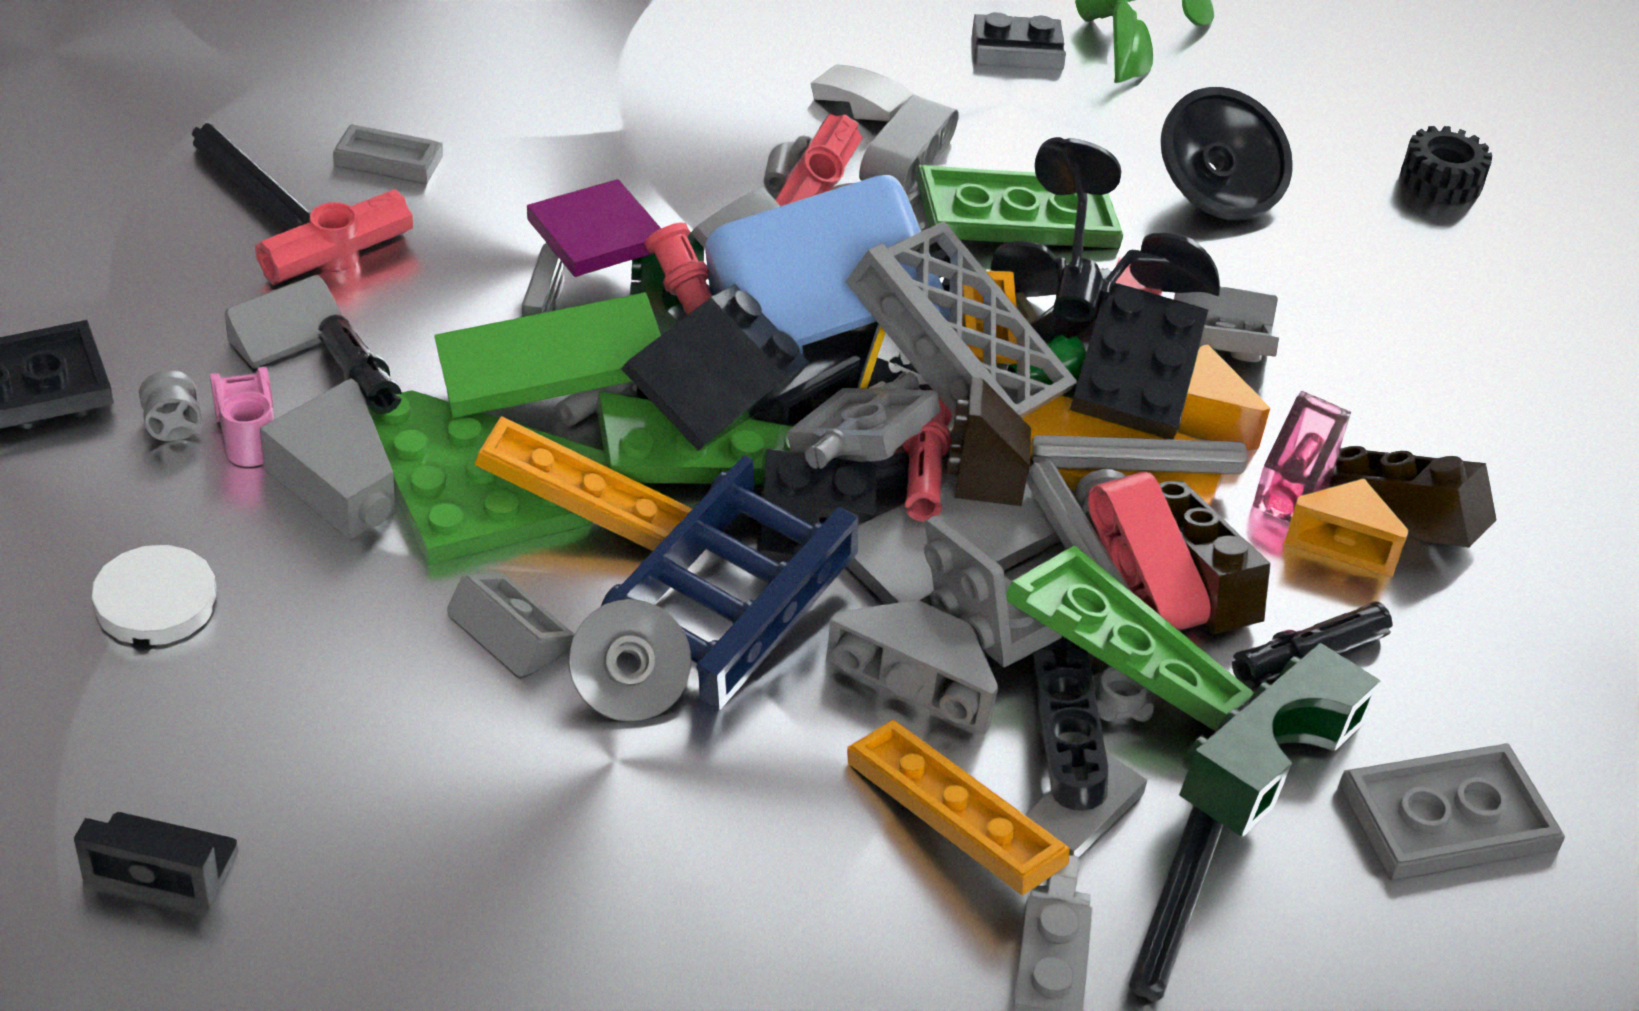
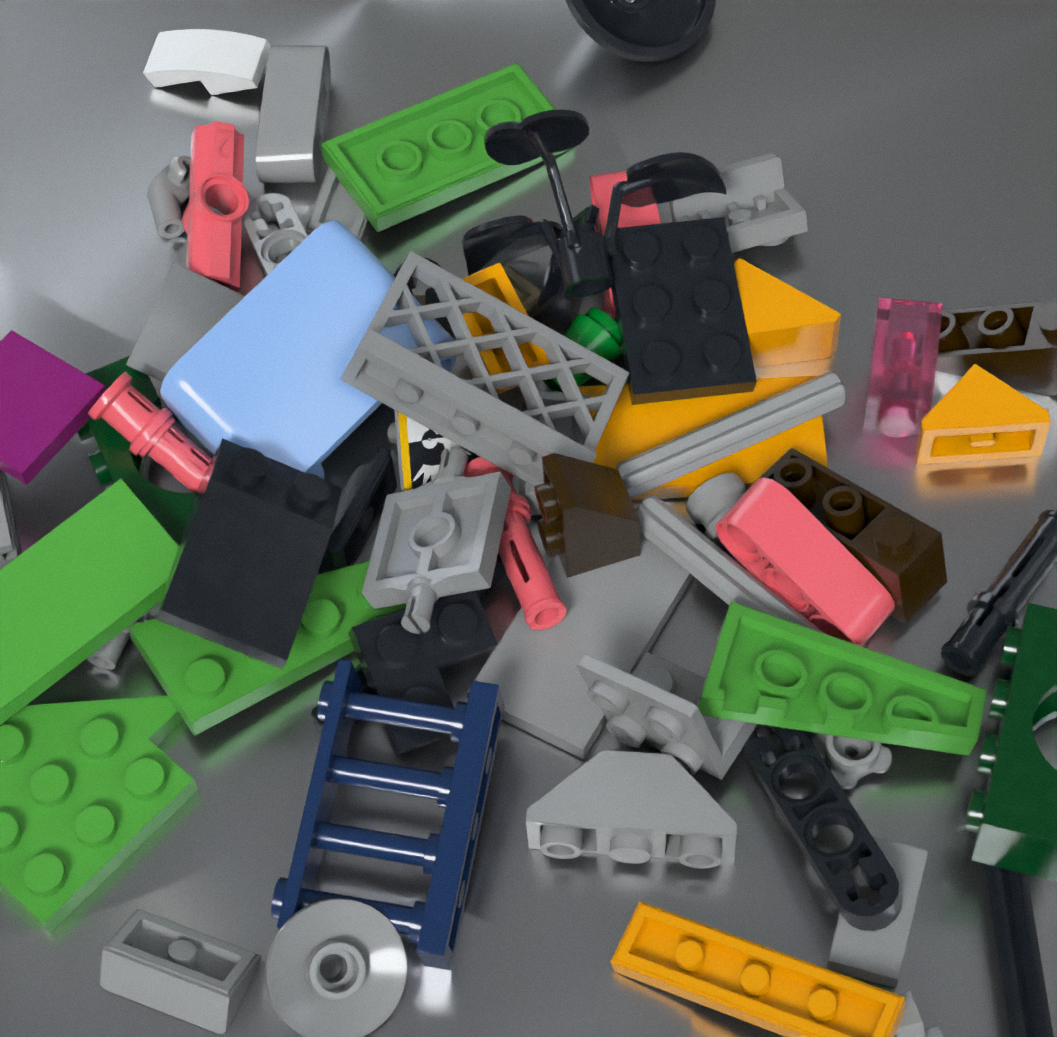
camera: 15 degrees left, 15 degrees up
light orange tile [474,416,692,551] -> none

